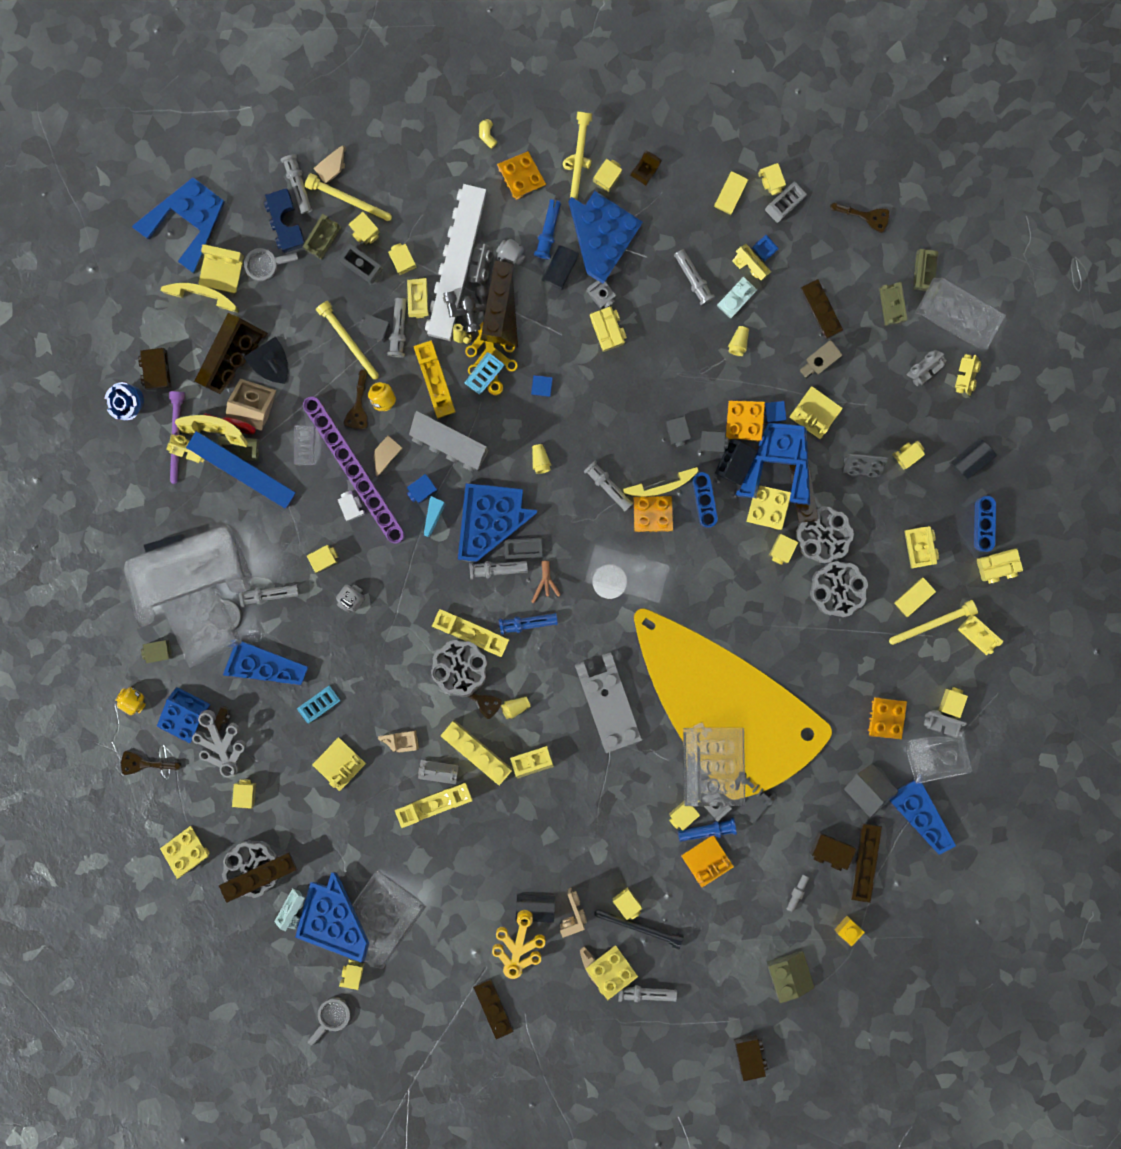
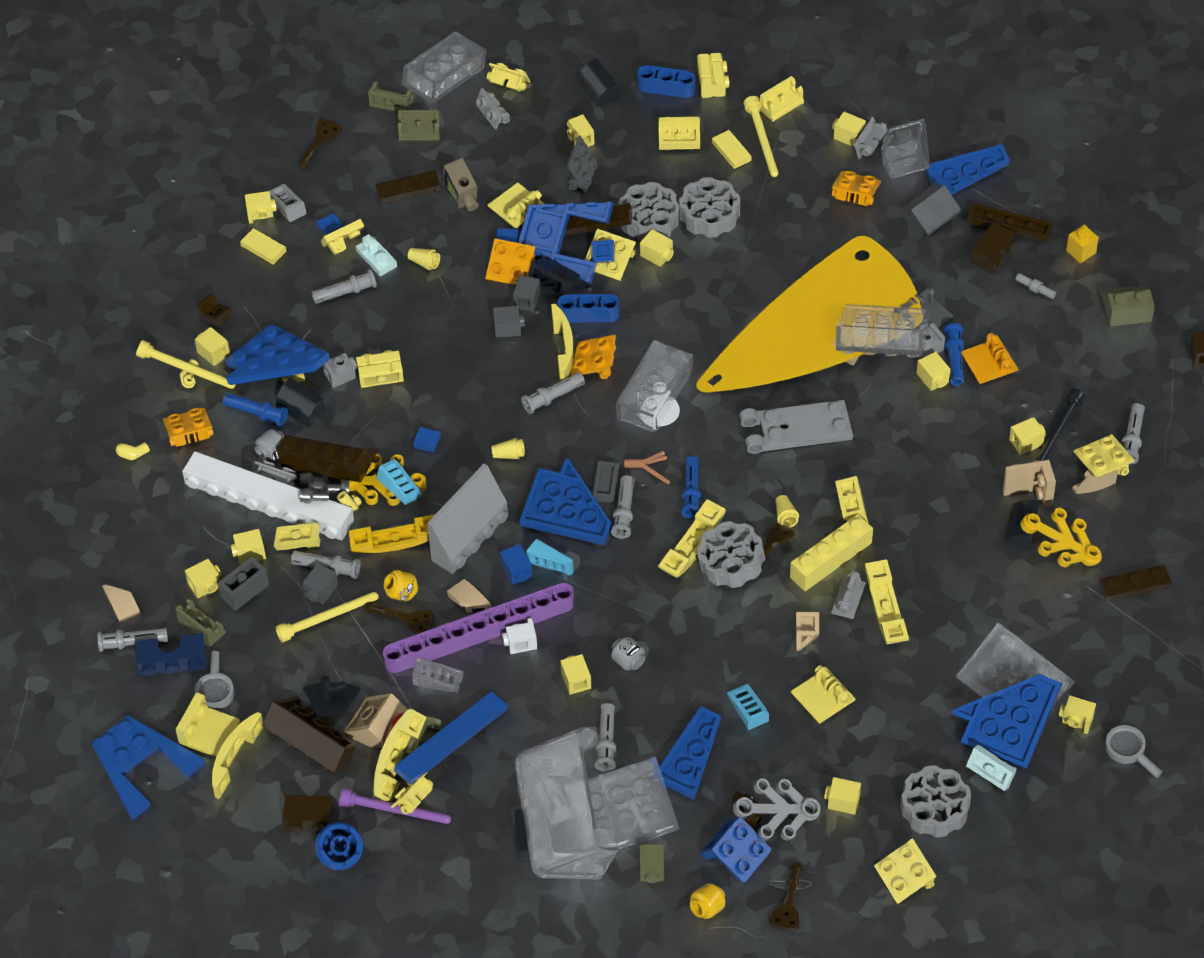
camera: 80 degrees left, 35 degrees down
dark brown plate [218,852,297,903] -> none
light yellow piece [304,173,392,221] -> none
none -> blue tile [592,240,615,263]

